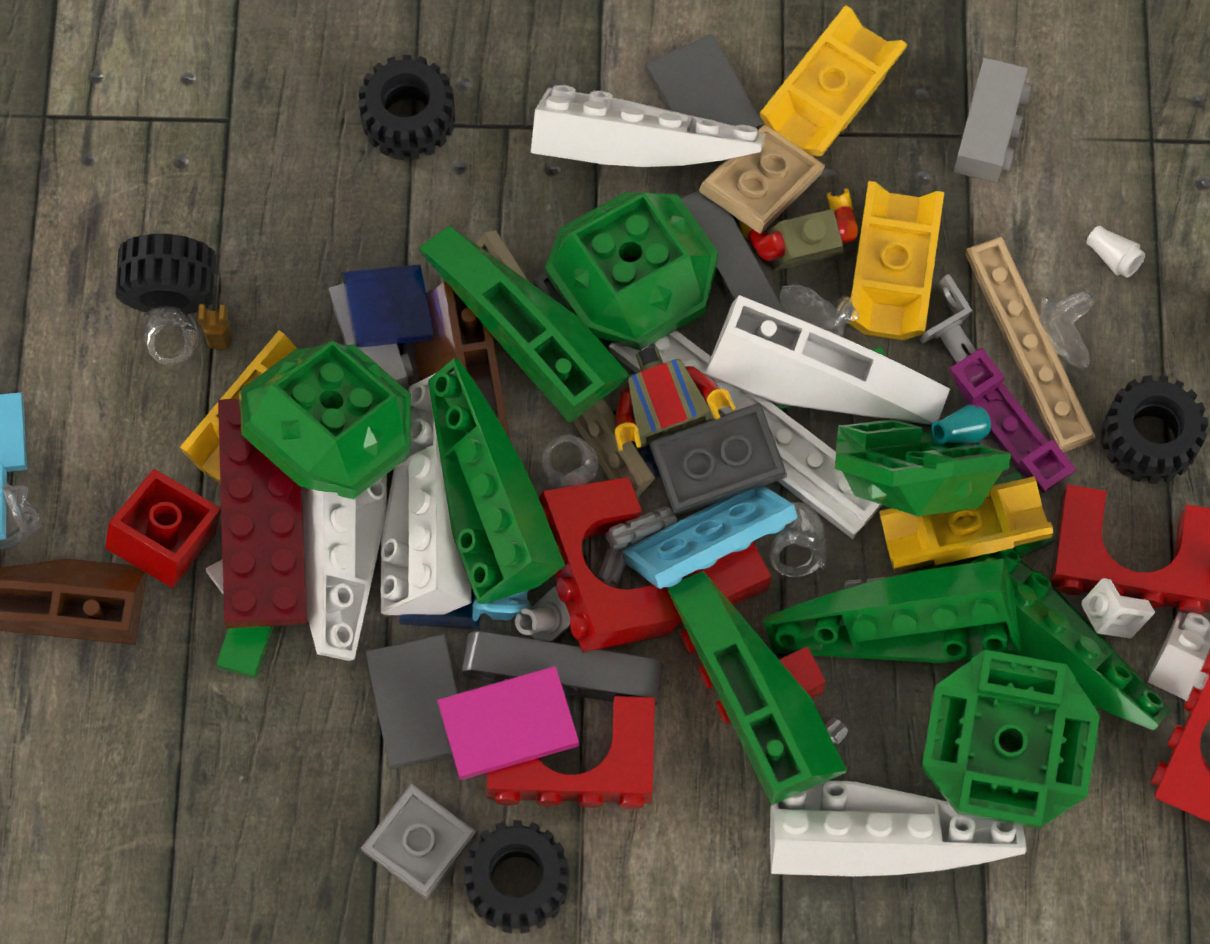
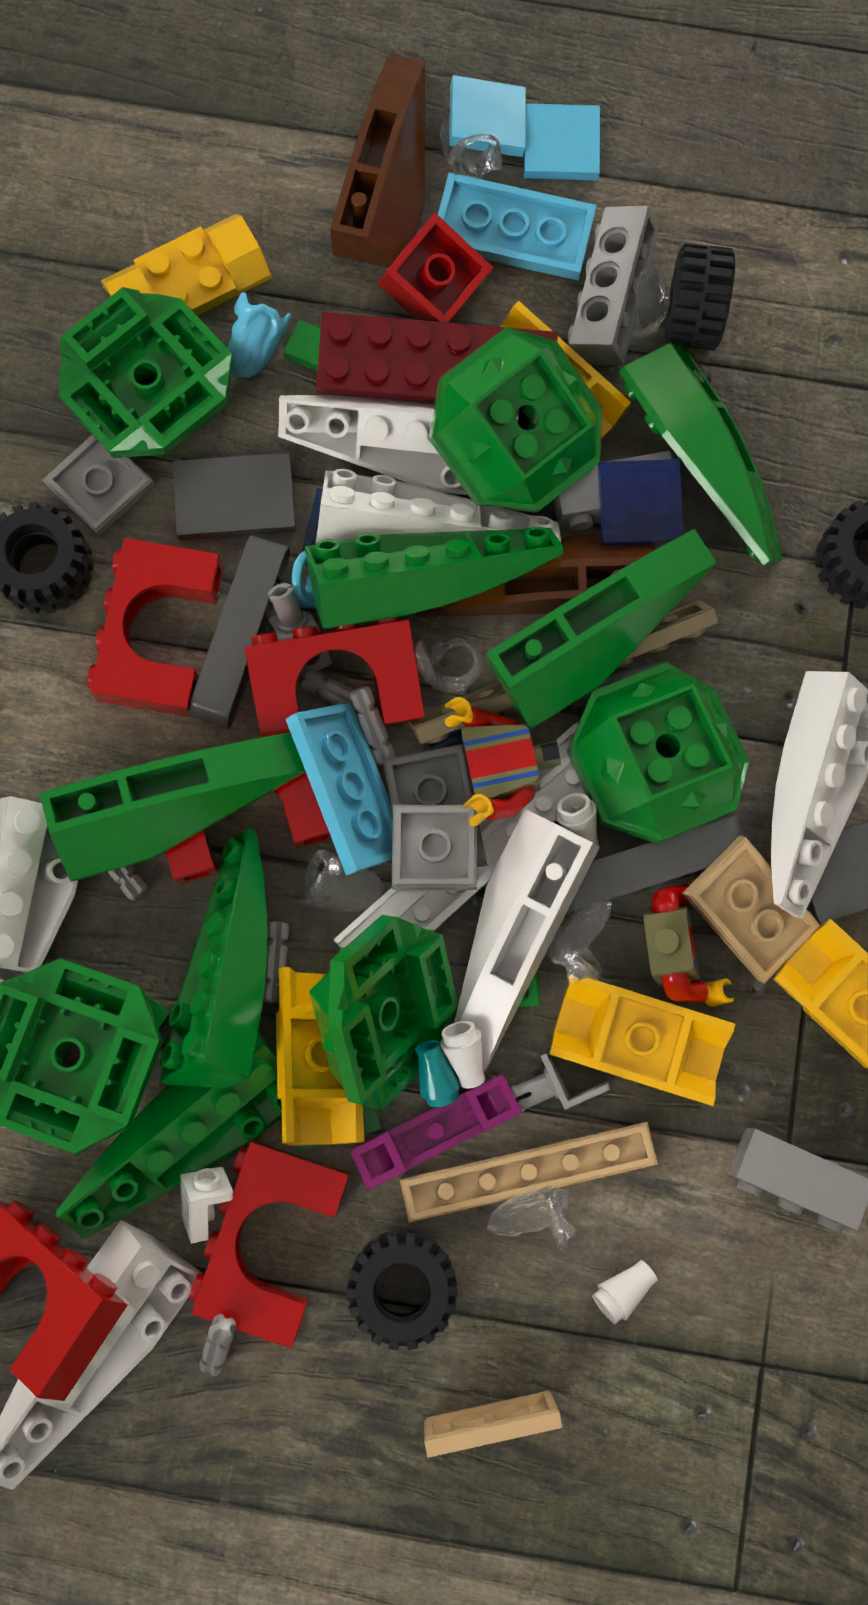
camera: 95 degrees right, 10 degrees up
pearl gold bar [197,304,233,349] -> none
dark pink tile [437,666,579,780] -> none
none -> green piece [59,287,234,458]
none -> yellow piece [101,214,272,316]
none -> medium azure piece [227,292,291,378]
none -> light grey tile [392,805,477,890]
none -> medium azure plate [438,172,596,281]
none -> white cone [440,1021,485,1088]
none -> white cone [556,793,599,846]
none -> light grey brick [568,206,659,366]
none -> green wedge [618,343,783,566]

